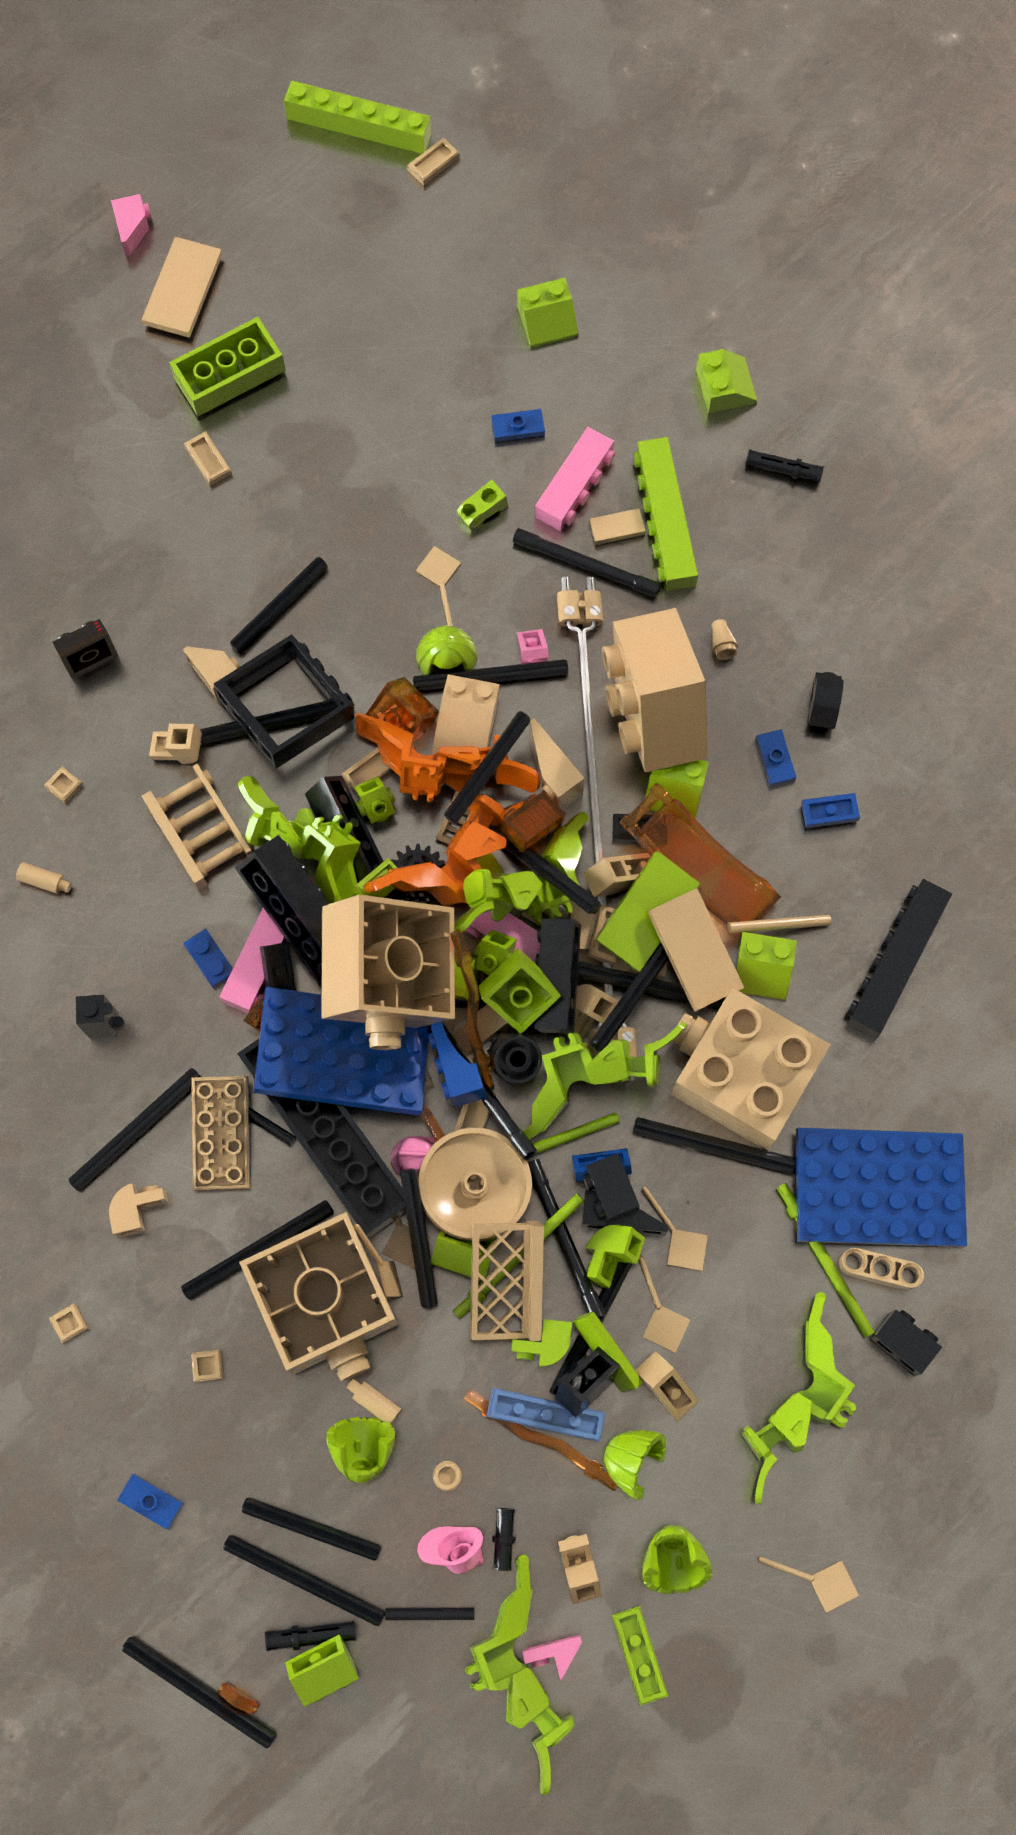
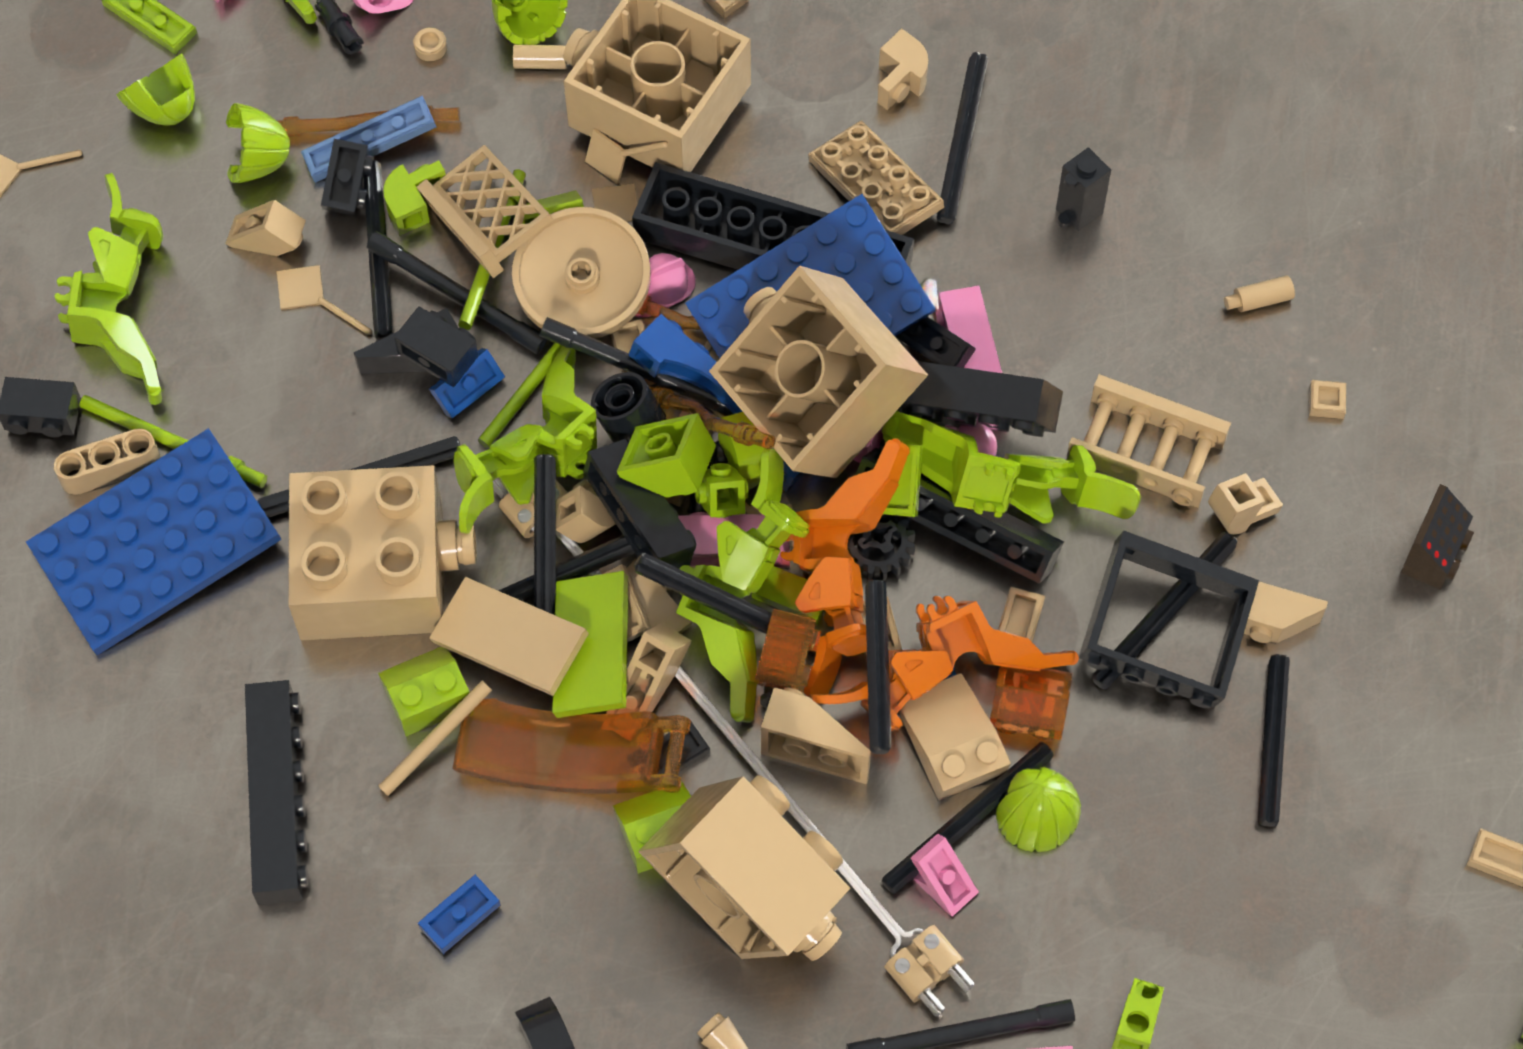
camera: 145 degrees right, 10 degrees down
black axle [181,1200,333,1299] -> none
blue plate [183,928,233,989] -> none
lime brick [354,776,396,824] -> none
black axle [400,1168,438,1308] -> none
tan piece [416,546,461,626] -> none
tan brick [558,1534,602,1604] -> none
lime tile [572,1312,643,1392] -> none
lime brick [586,1225,645,1288] -> none
tan piece [642,1187,708,1271] -> none
blue plate [755,729,797,787] -> none

